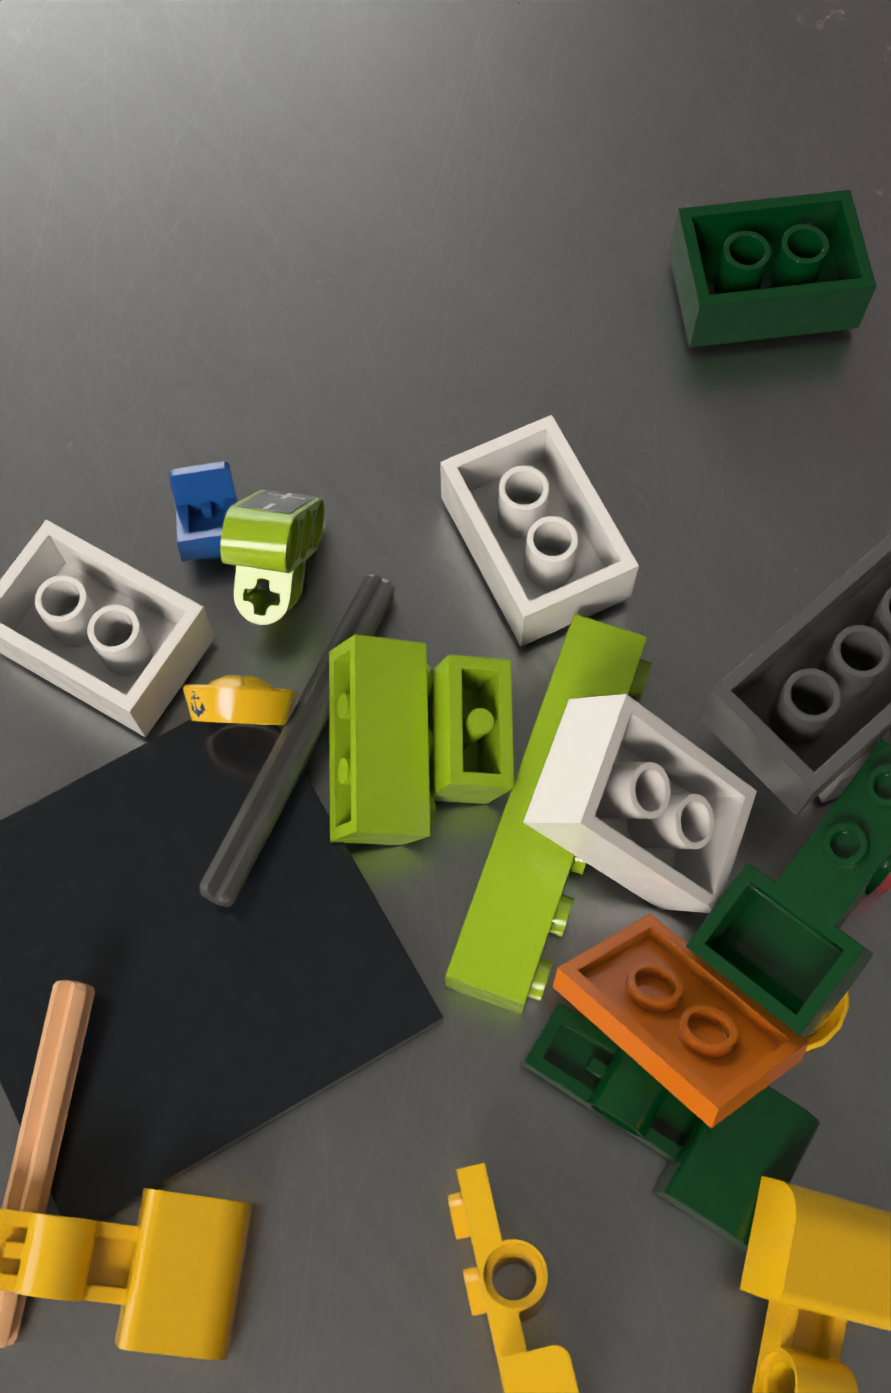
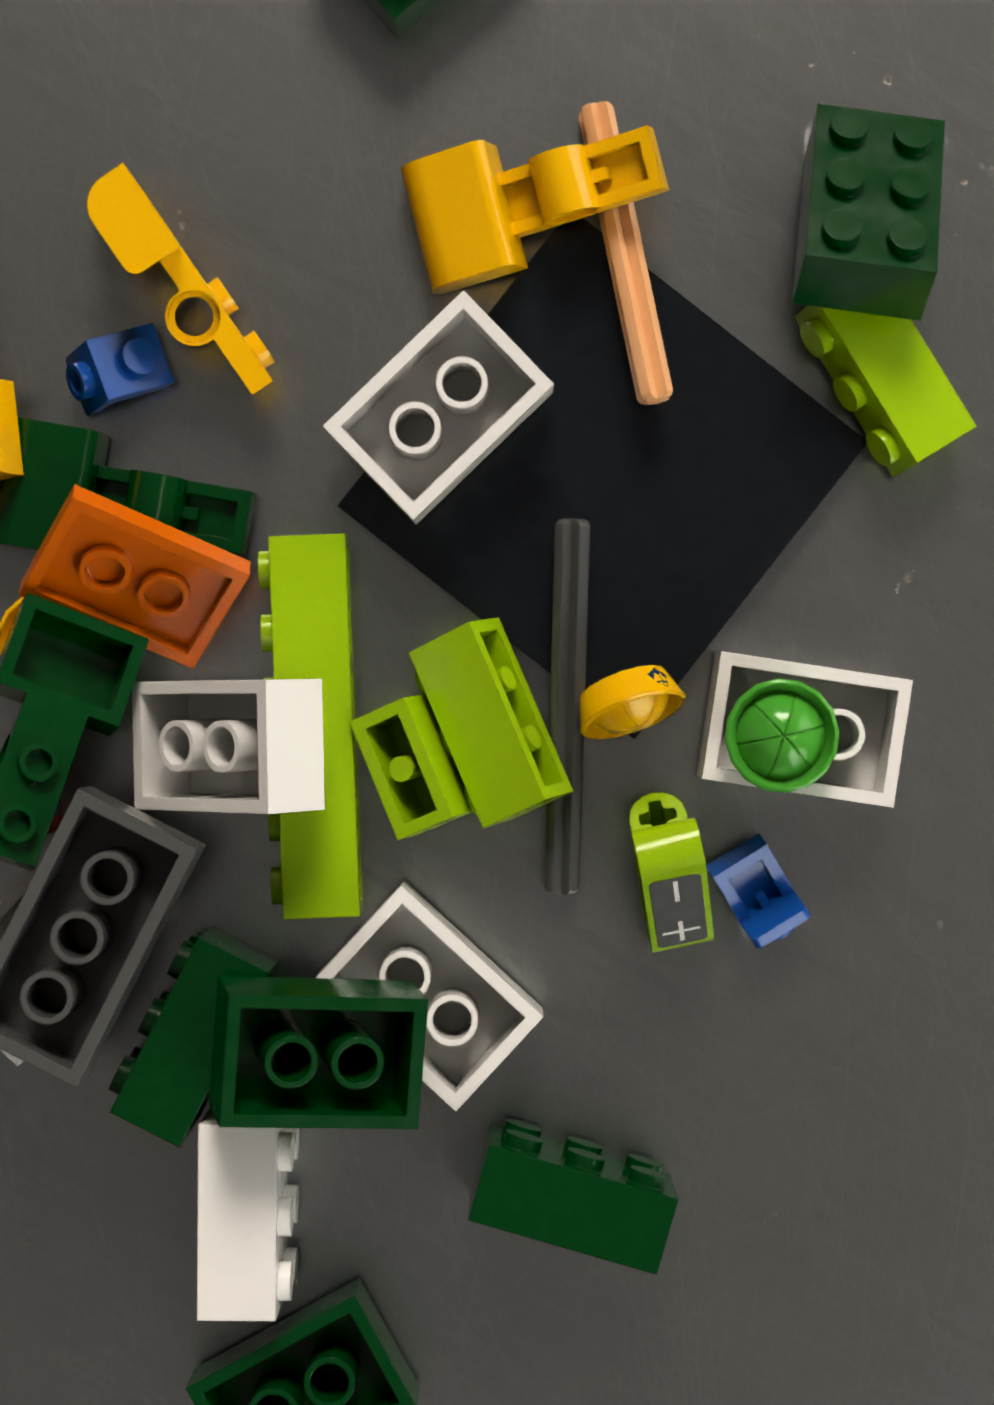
camera: 160 degrees right, 20 degrees up
none -> blue bracket [66,323,175,416]
none -> dark green brick [108,926,280,1148]
none -> white brick [197,1108,299,1321]
none -> dark green brick [209,976,428,1129]
none -> white brick [323,290,554,525]
none -> dark green brick [468,1119,679,1275]
none -> bright green hat [725,678,840,793]

